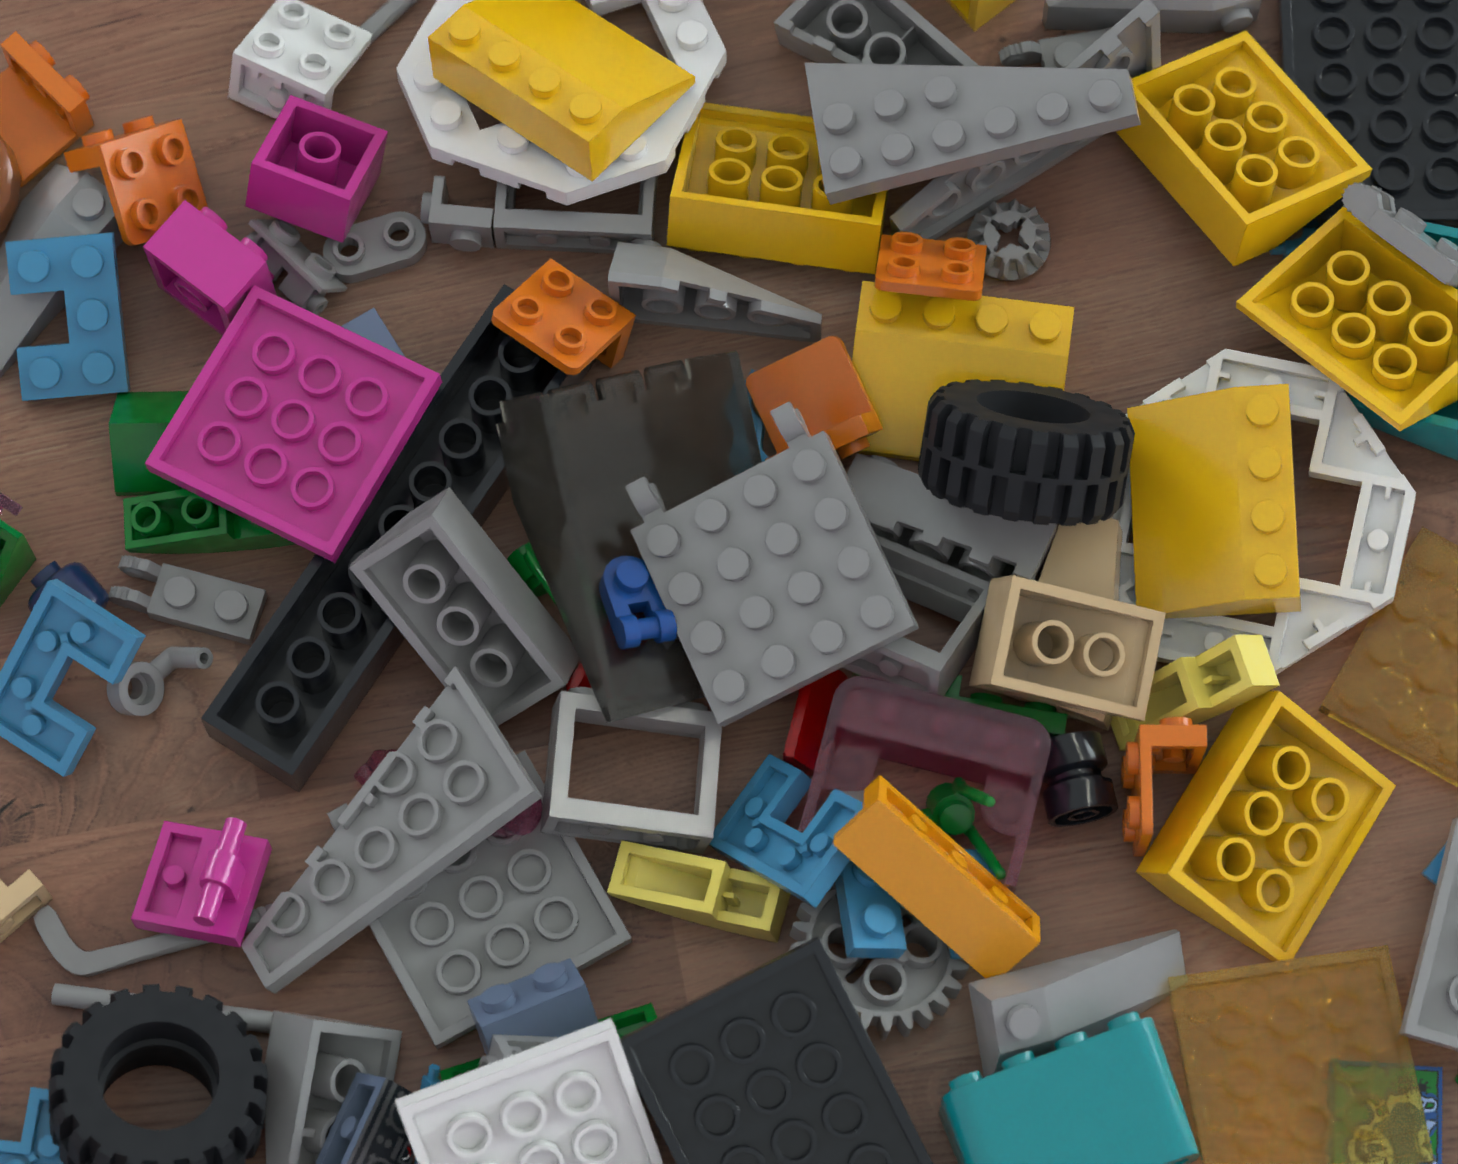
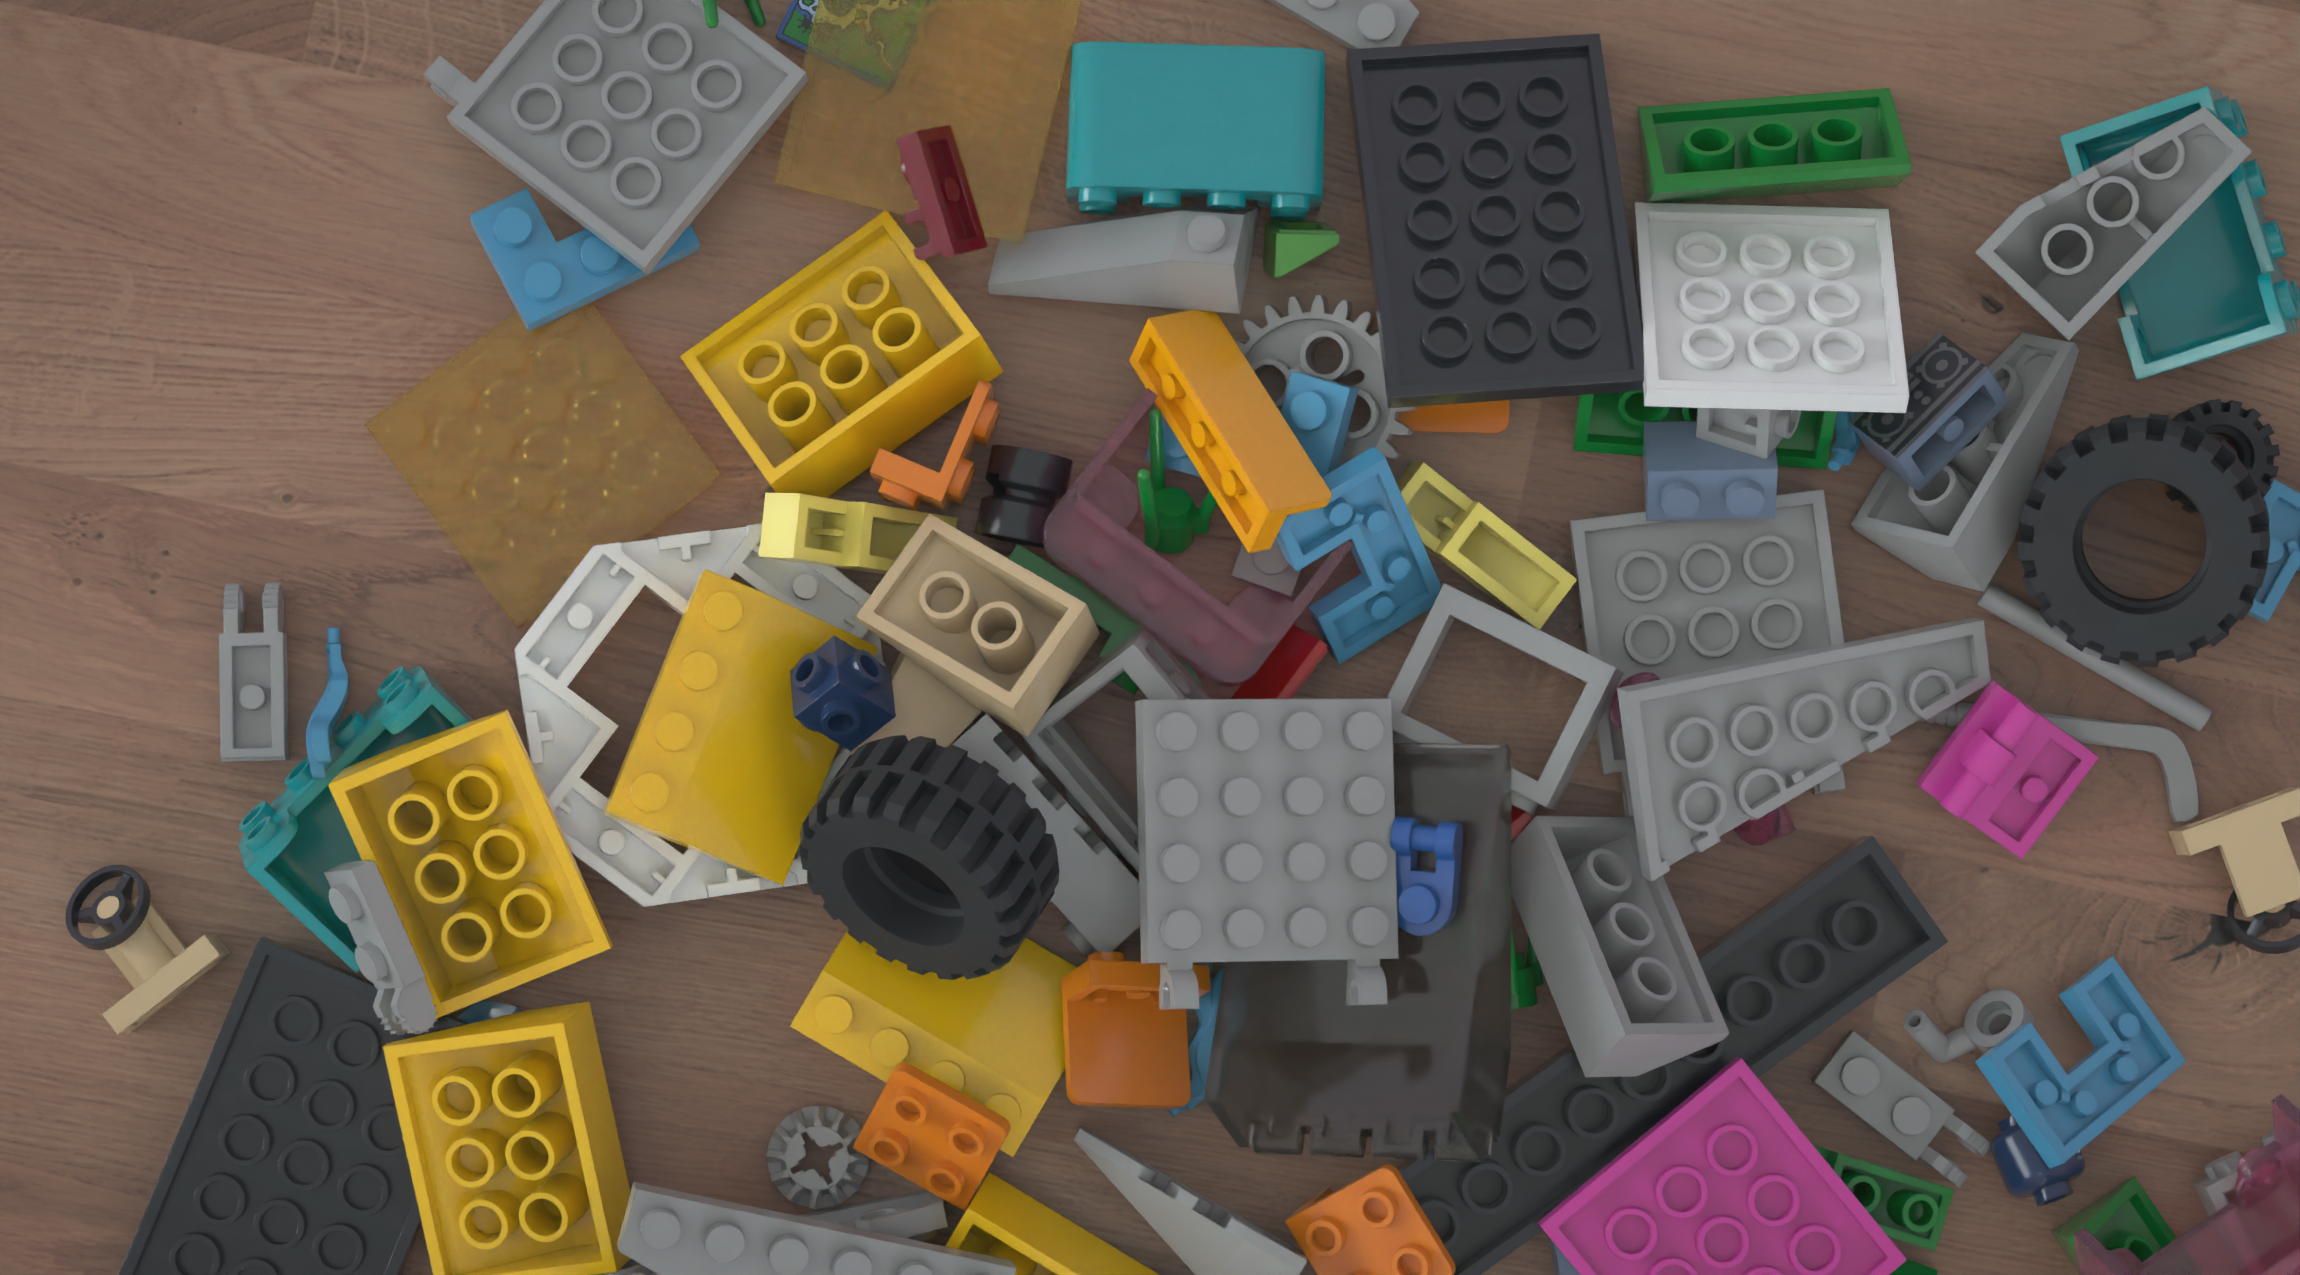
camera: 160 degrees left, 15 degrees up
none -> dark blue brick [790,635,896,751]
none -> dark red plate [896,125,988,260]
none -> bright green slope [1263,221,1340,278]

